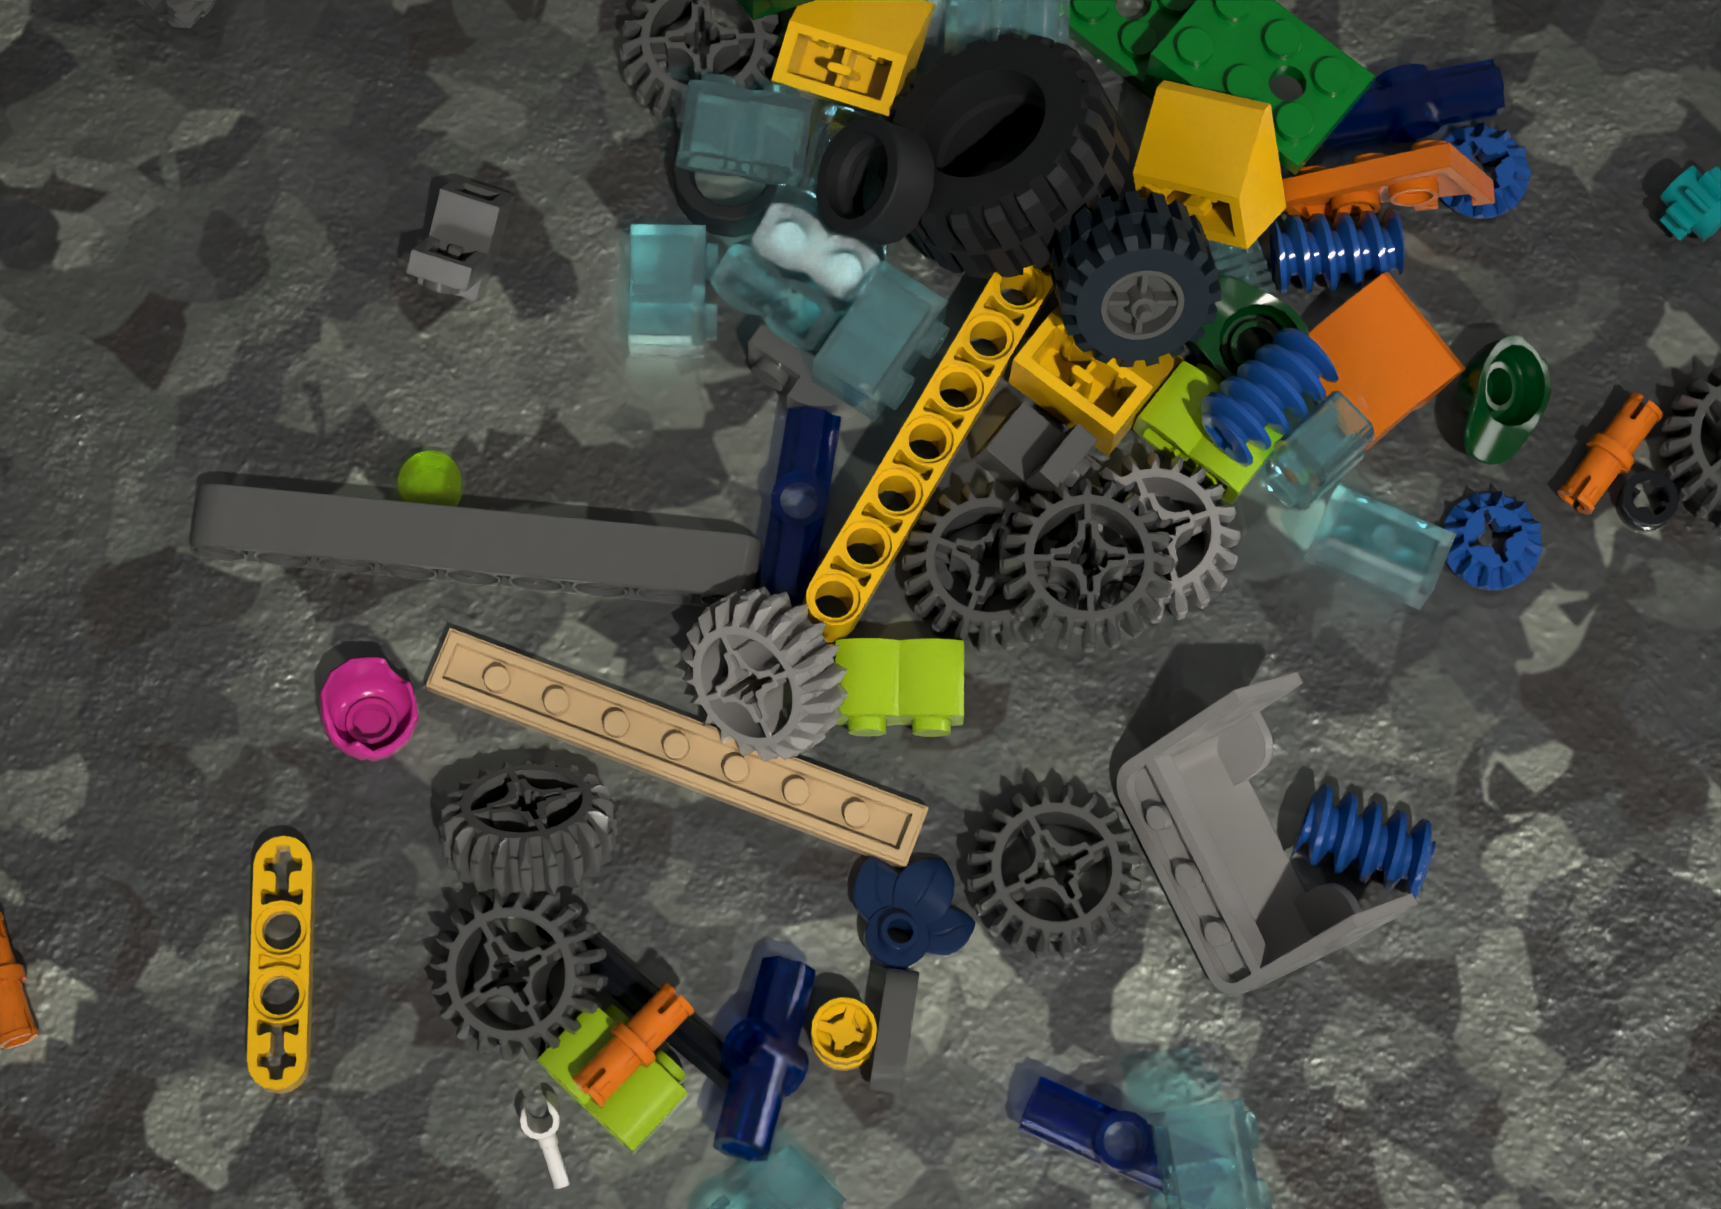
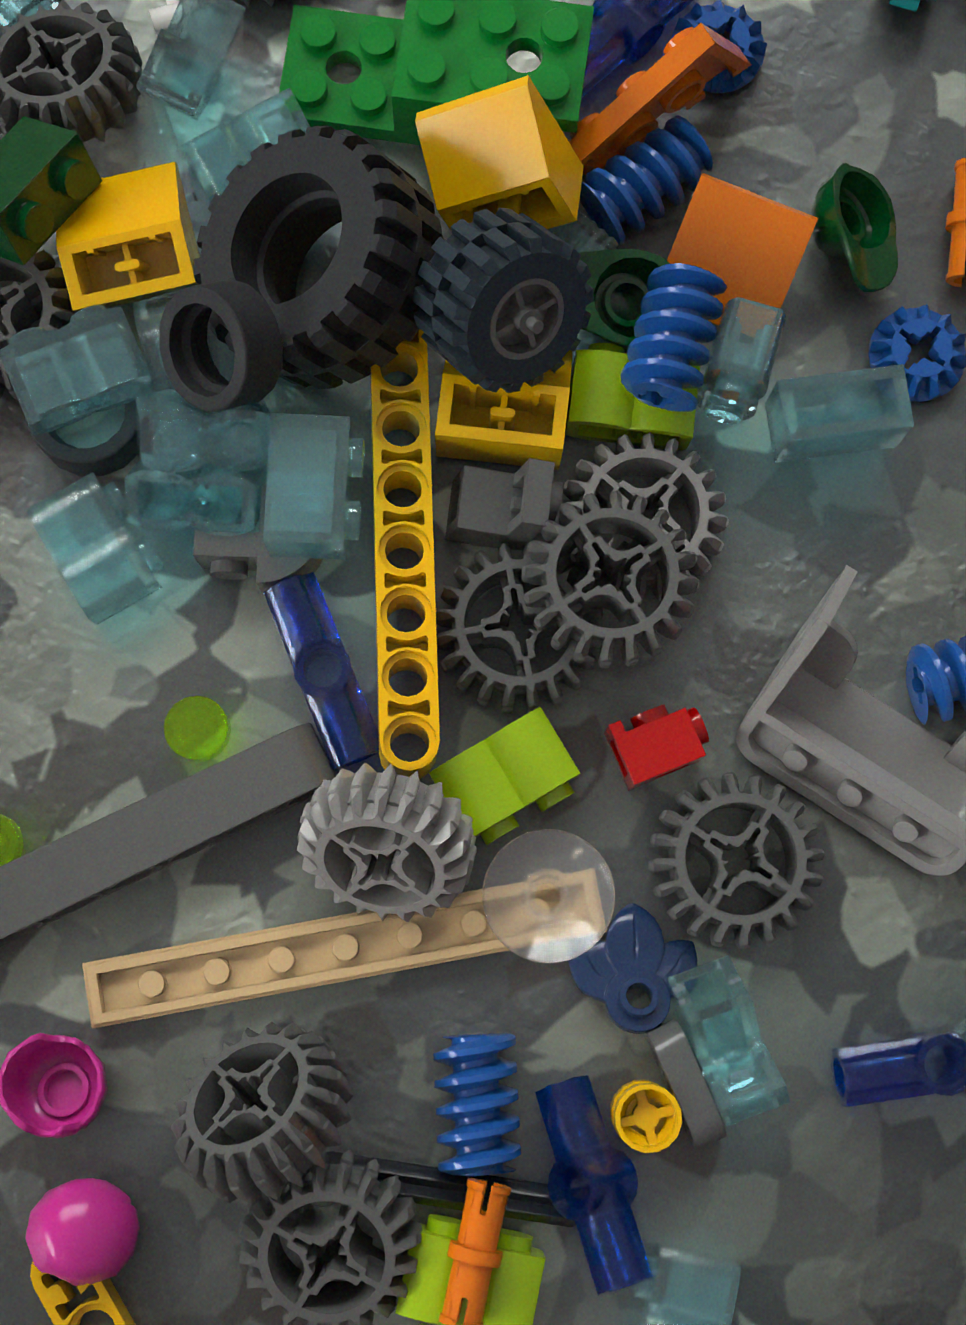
camera: 30 degrees left, 5 degrees up
none -> dark pink hair [25,1178,140,1286]
none -> clear neon green tile [164,696,231,762]
none -> blue piece [433,1033,521,1176]
none -> clear dish [482,829,615,963]
none -> red brick [604,704,709,791]
none -> clear light blue brick [667,955,790,1126]

